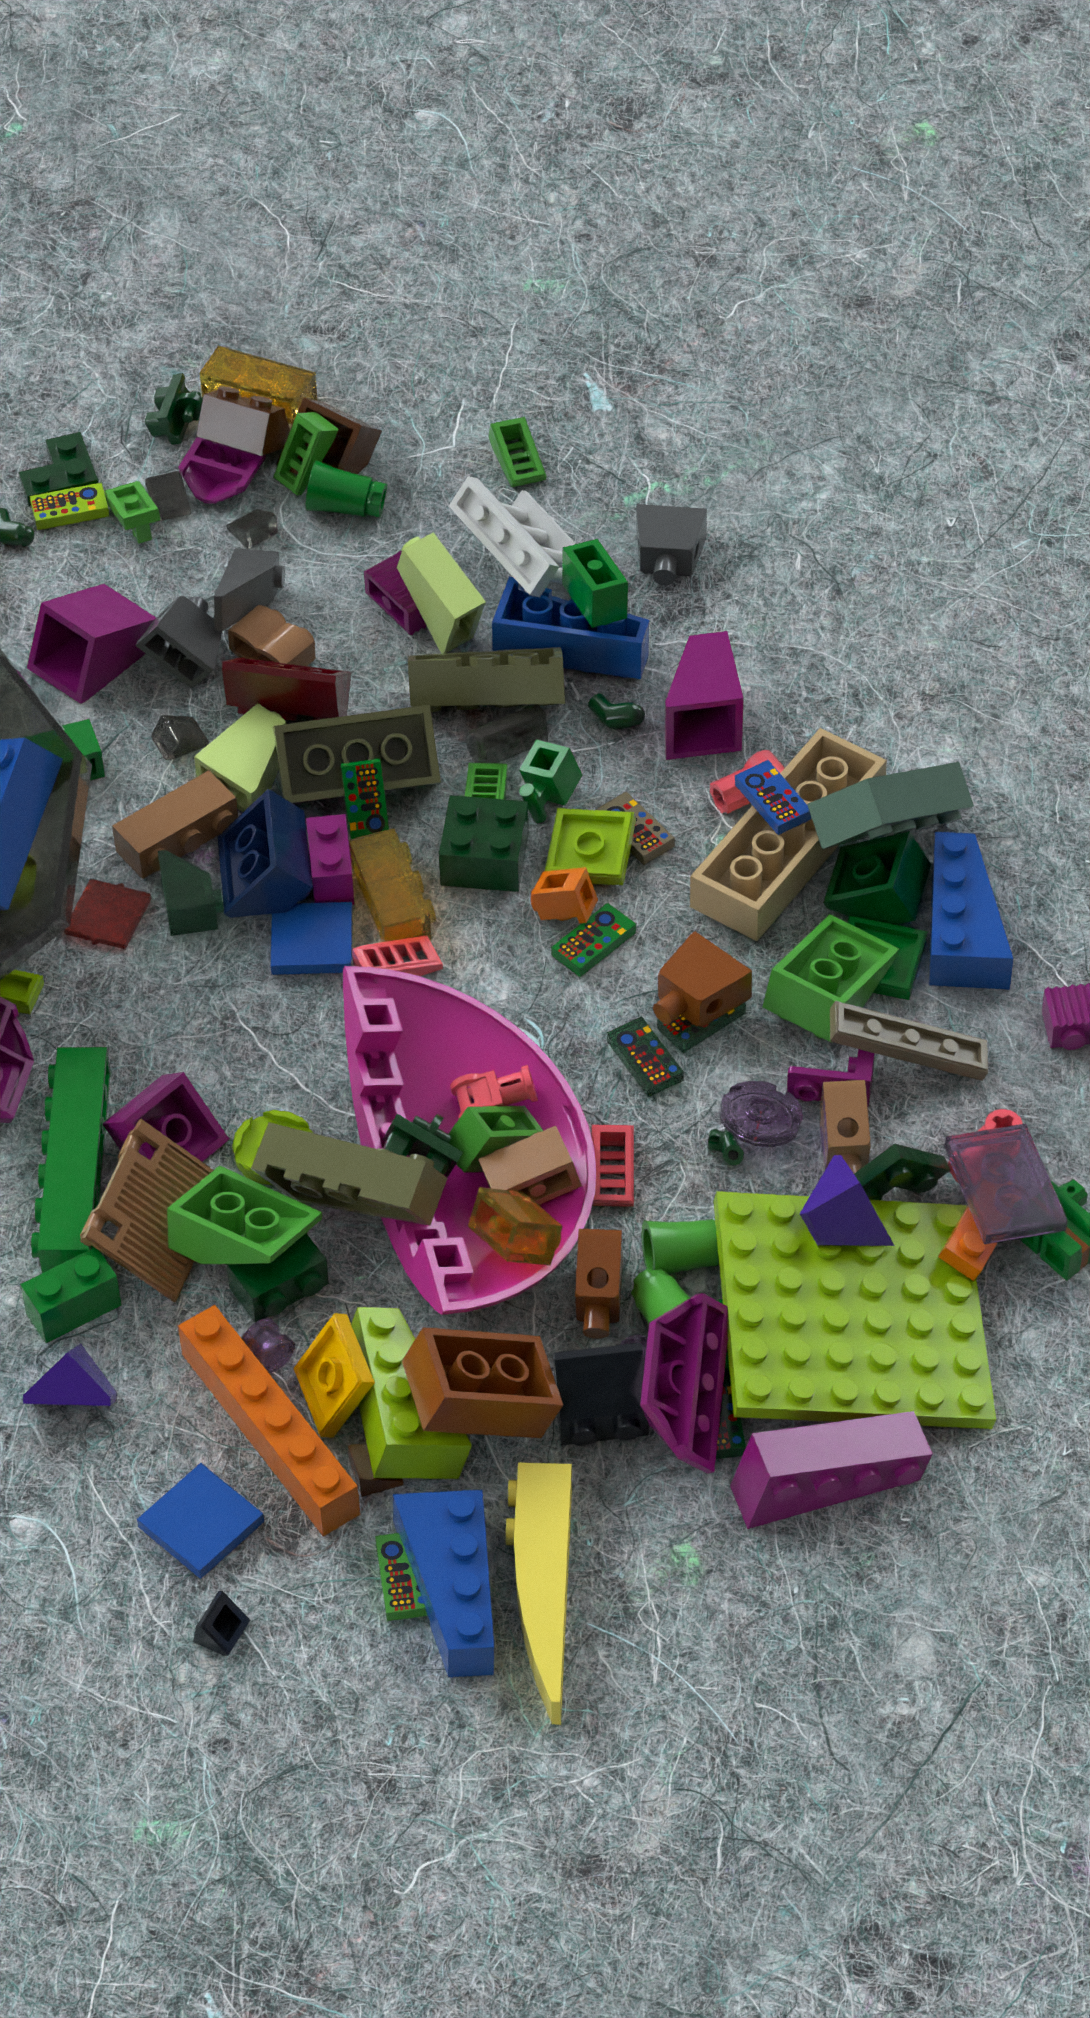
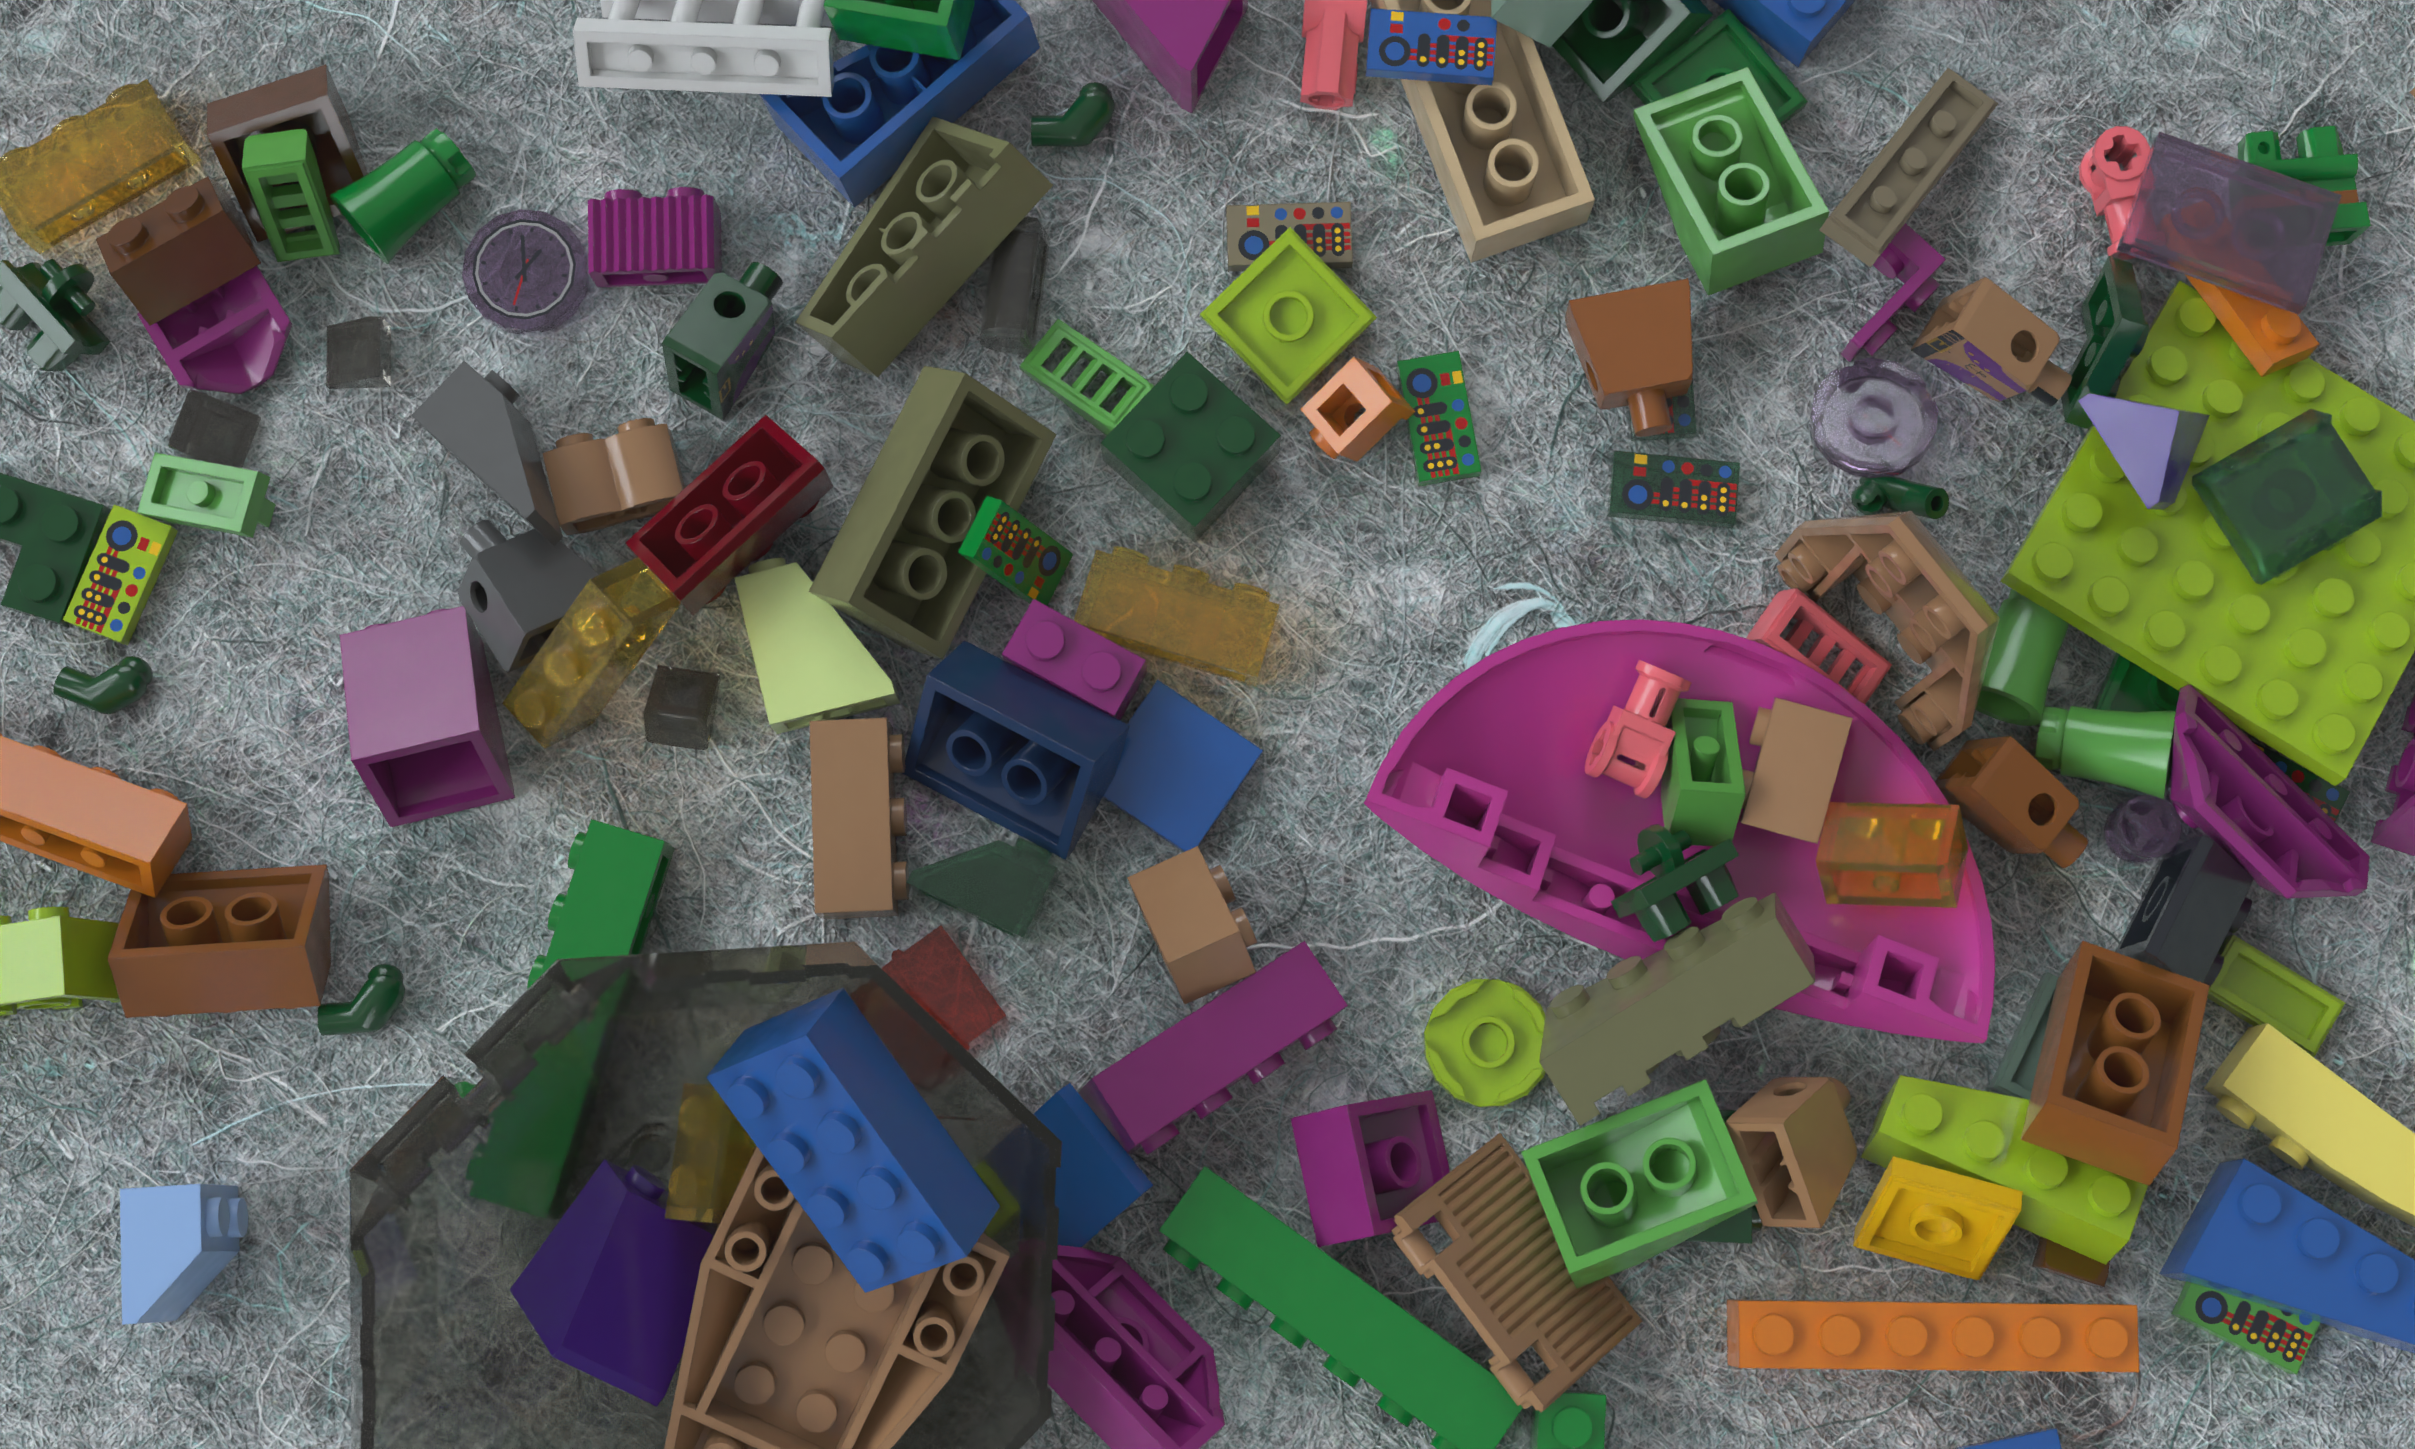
camera: 55 degrees left, 30 degrees up
clear purple wheel [242,1318,295,1373] -> none
coral slope [352,935,443,976] -> none
yellowish green slope [397,532,486,654] -> none
green brick [519,739,583,823] -> none
none -> clear purple tile [462,209,589,335]
none -> clear yellow brick [502,557,681,749]
none -> dark green torso [662,262,783,420]
none -> blue tile [986,1083,1153,1248]
none -> magenta wedge [1078,941,1348,1155]
none -> medium nougat brick [1127,846,1257,1005]
none -> medium nougat torso [1725,1077,1857,1228]
none -> medium nougat wedge [1775,511,2000,751]
none -> clear green slope [2192,409,2382,585]
none -> lime tile [2207,935,2345,1057]

